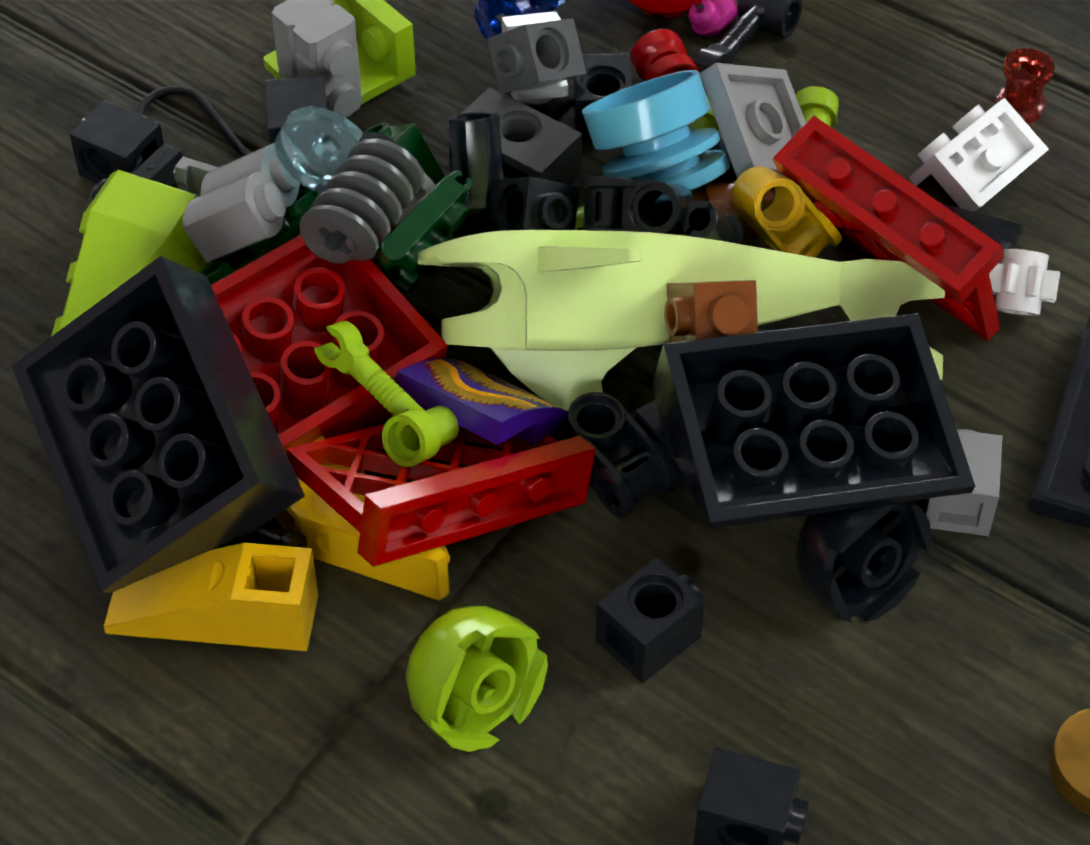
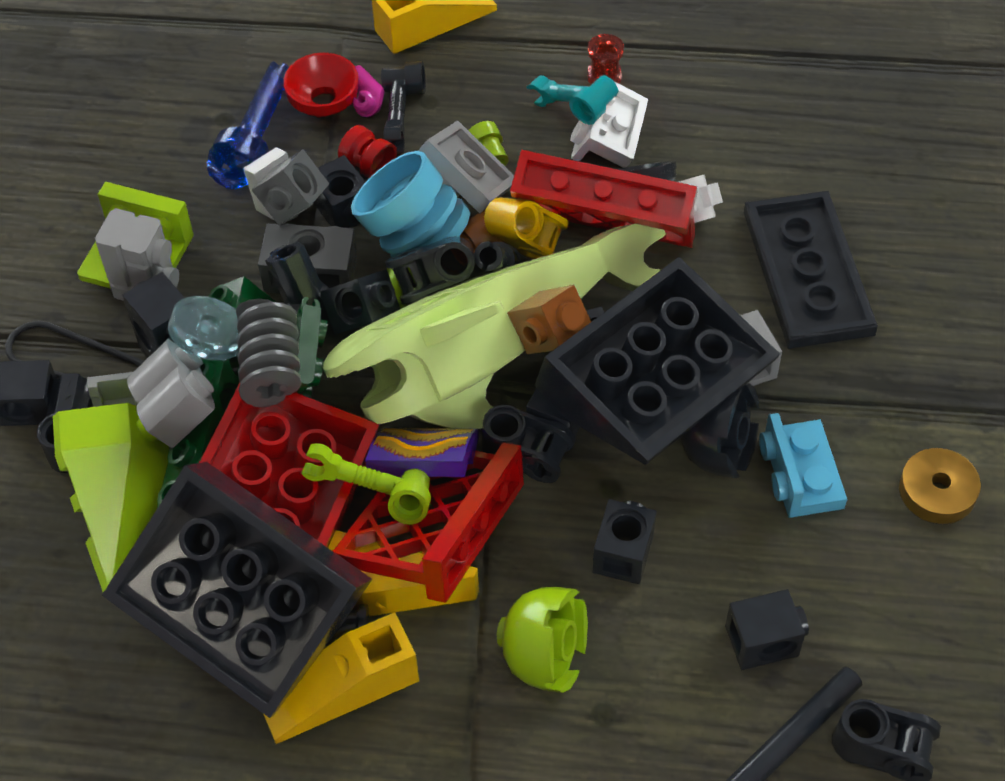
camera: 30 degrees left, 5 degrees up
none -> teal brick [526,75,619,125]
none -> medium azure bracket [759,413,847,518]

